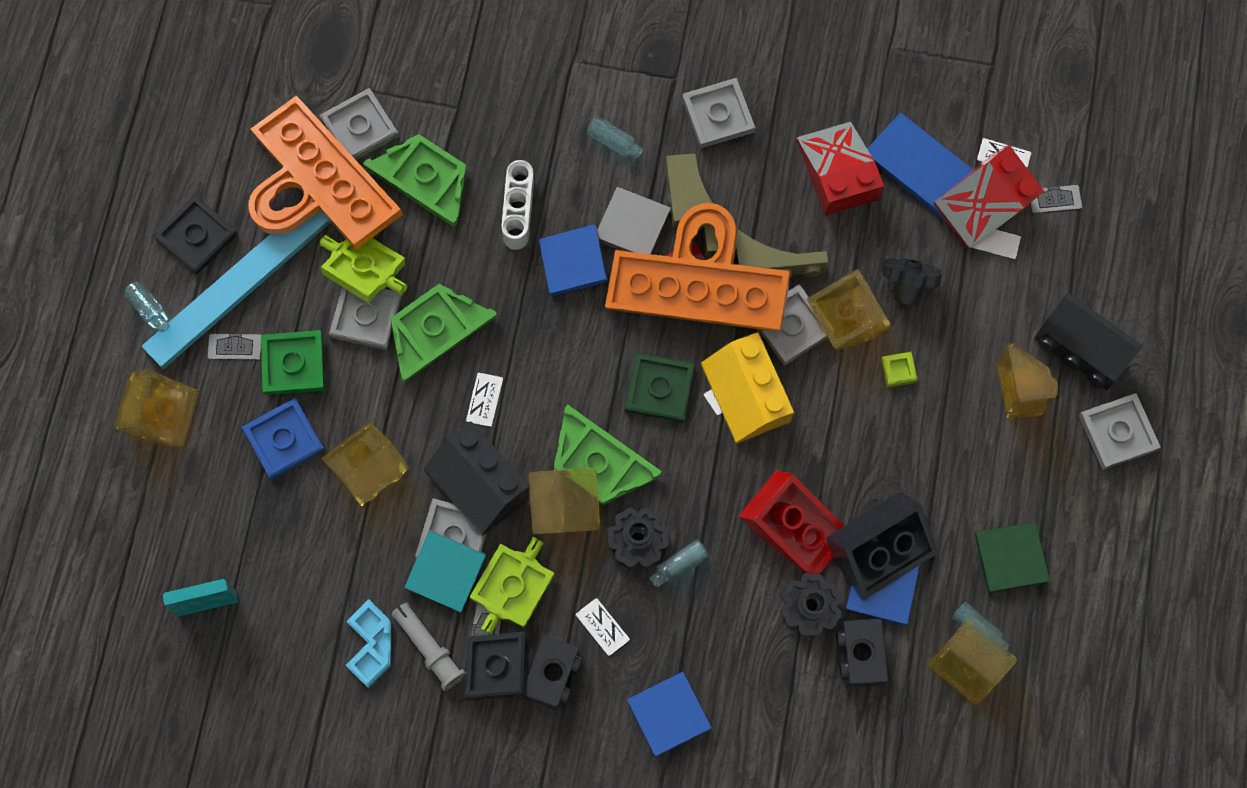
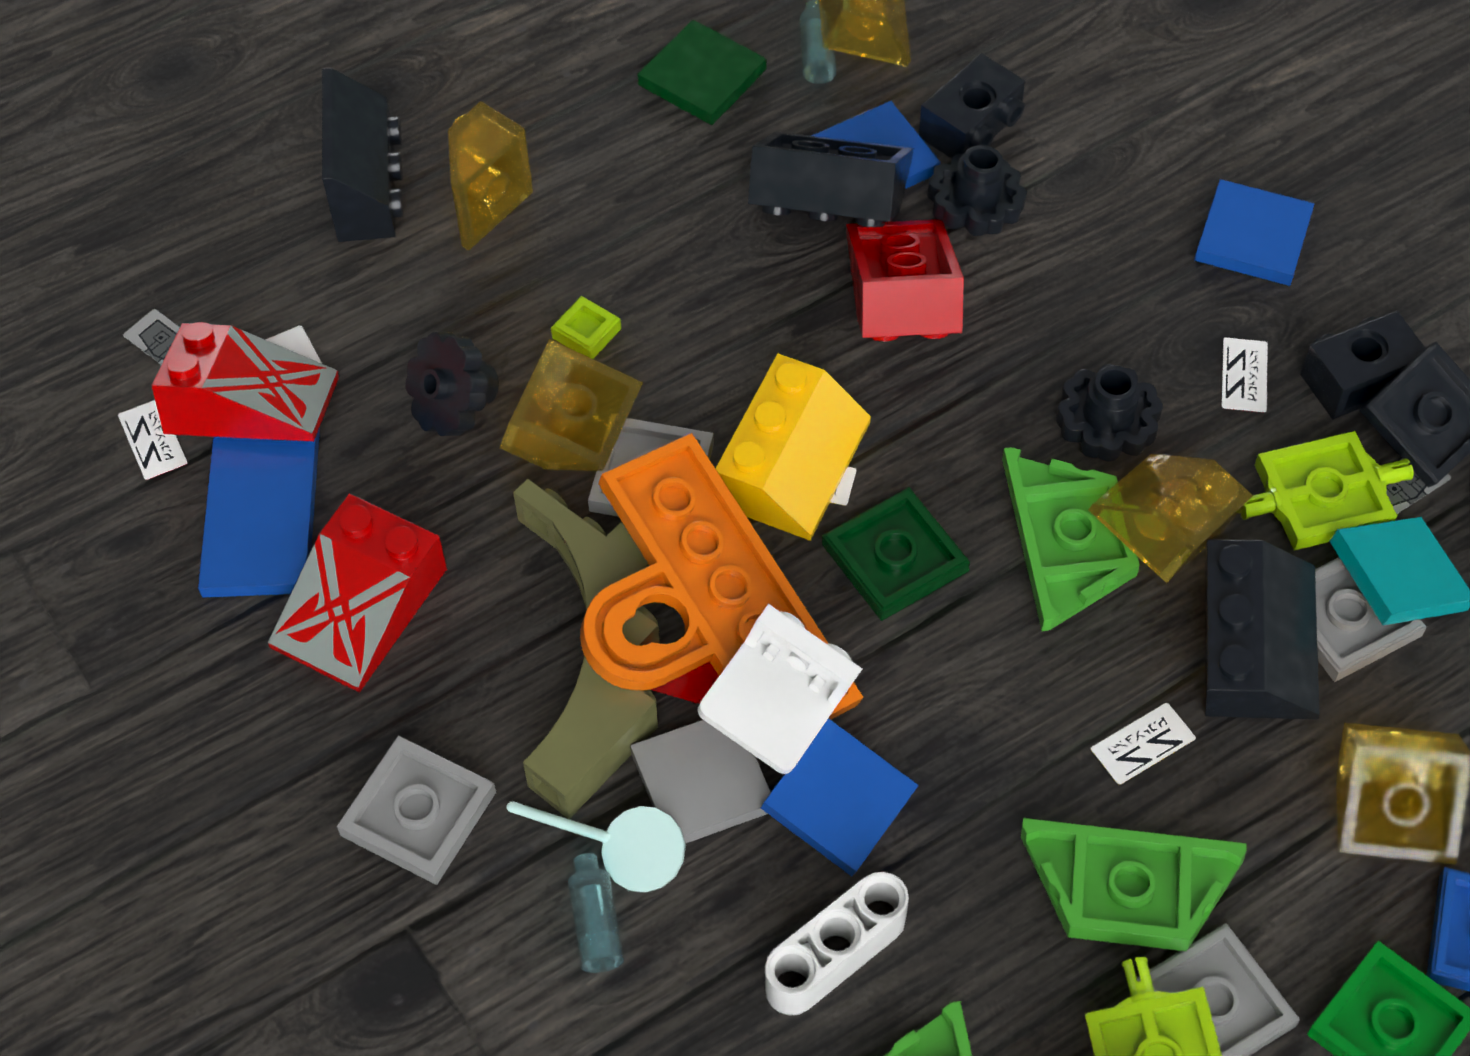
camera: 130 degrees left, 15 degrees down
clear light blue cylinder [650,539,709,588] -> none
light grey plate [1078,393,1161,470] -> none
none -> light aqua piece [507,801,686,893]
none -> white bracket [698,604,862,774]

